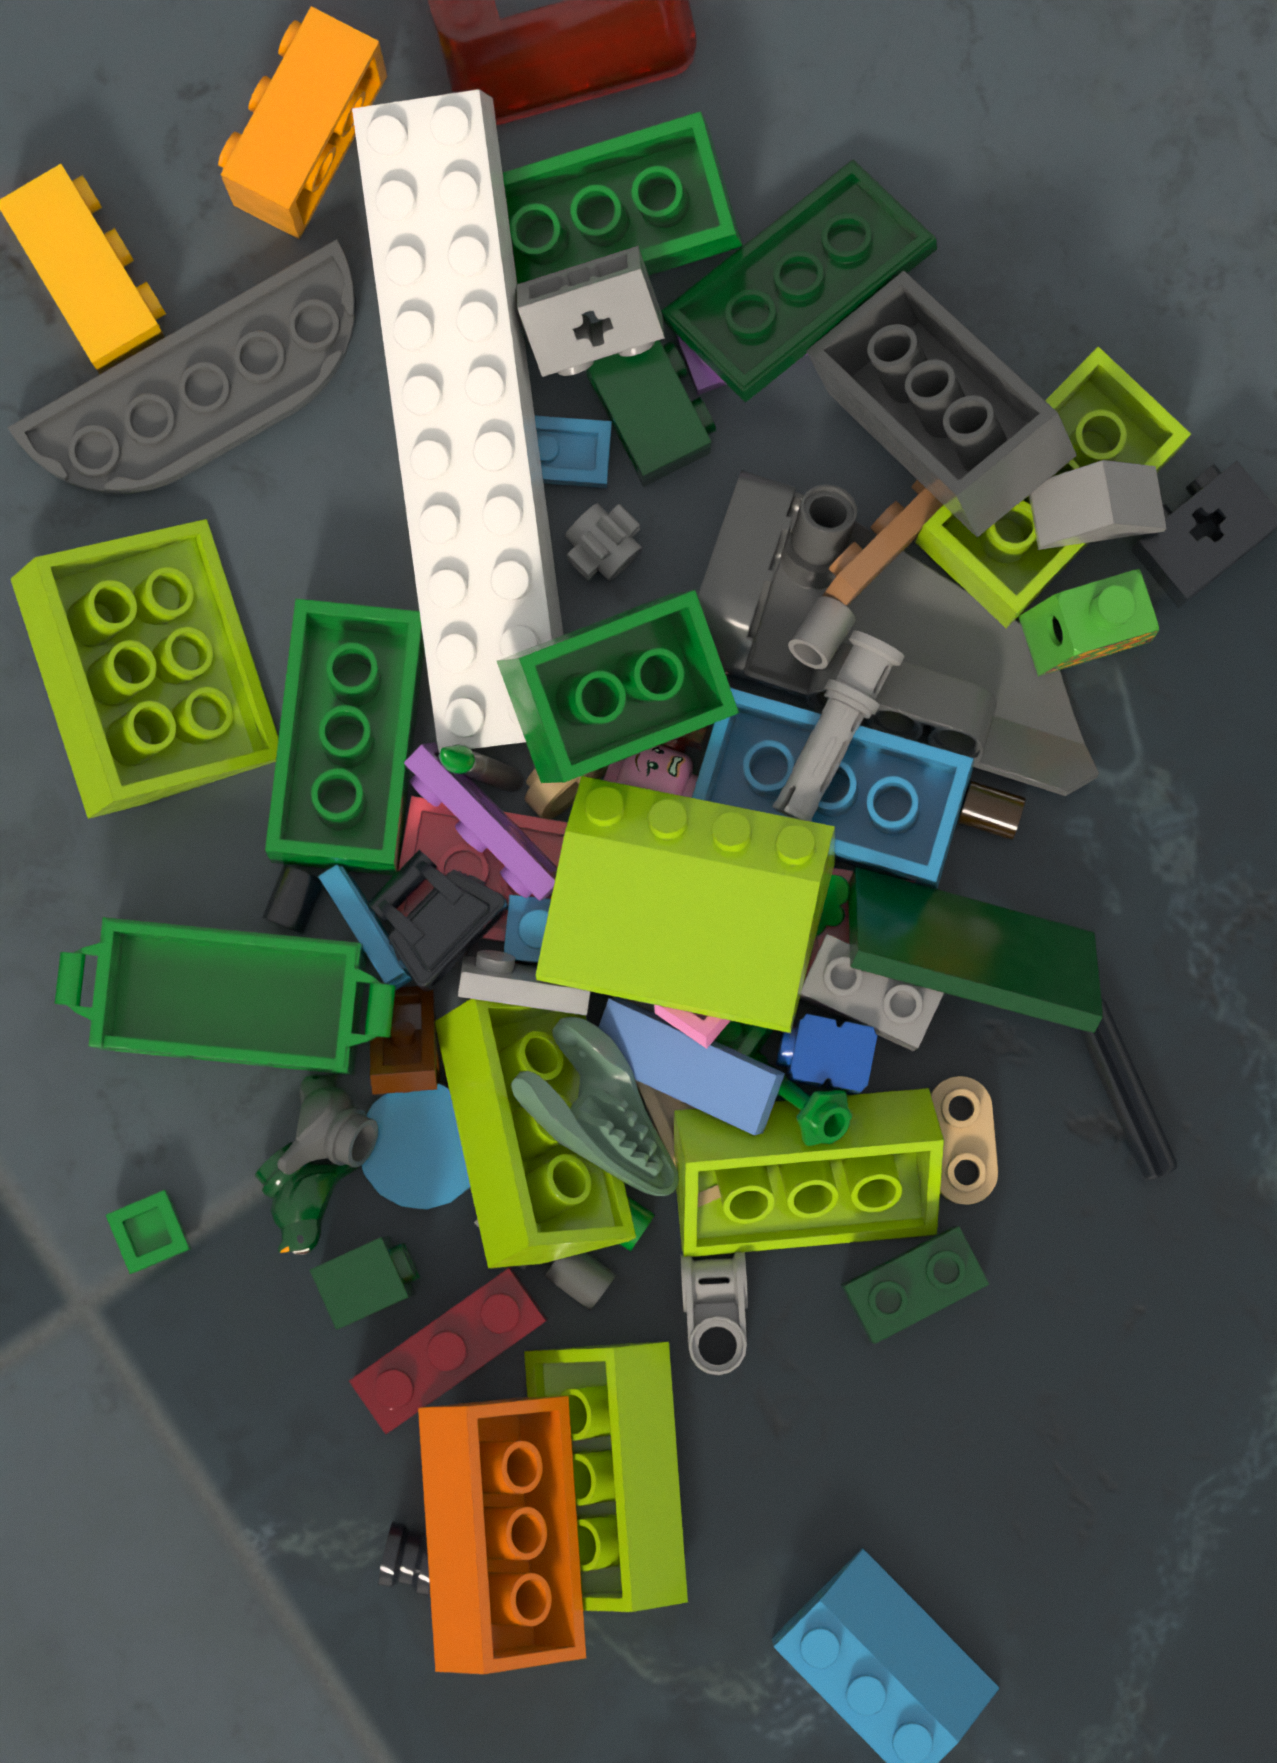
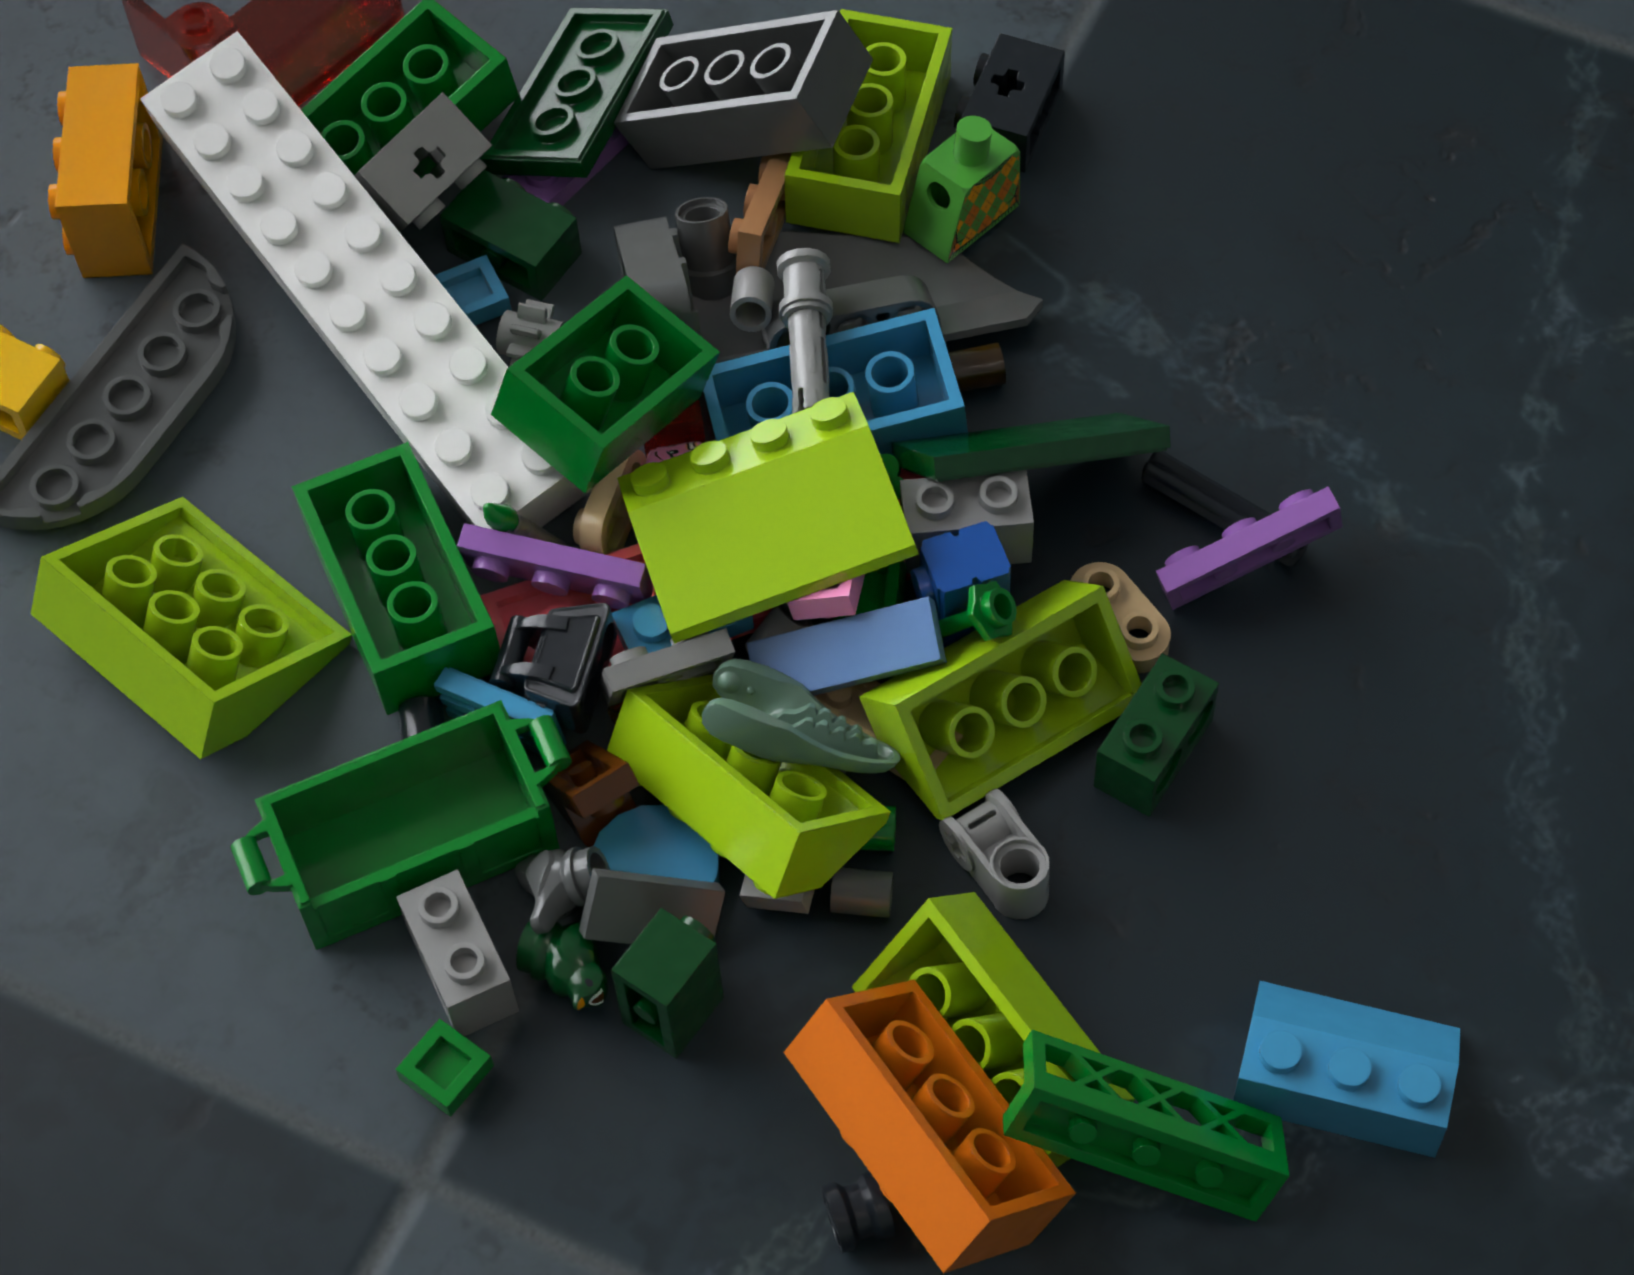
camera: 30 degrees left, 25 degrees down
dark red brick [349,1267,548,1434] -> none
light grey slope [1029,460,1167,550] -> none
none -> light grey brick [396,869,519,1036]
none -> dark grey tile [579,868,725,944]
none -> green fence [1003,1030,1289,1222]
none -> medium lavender plate [1156,486,1343,610]

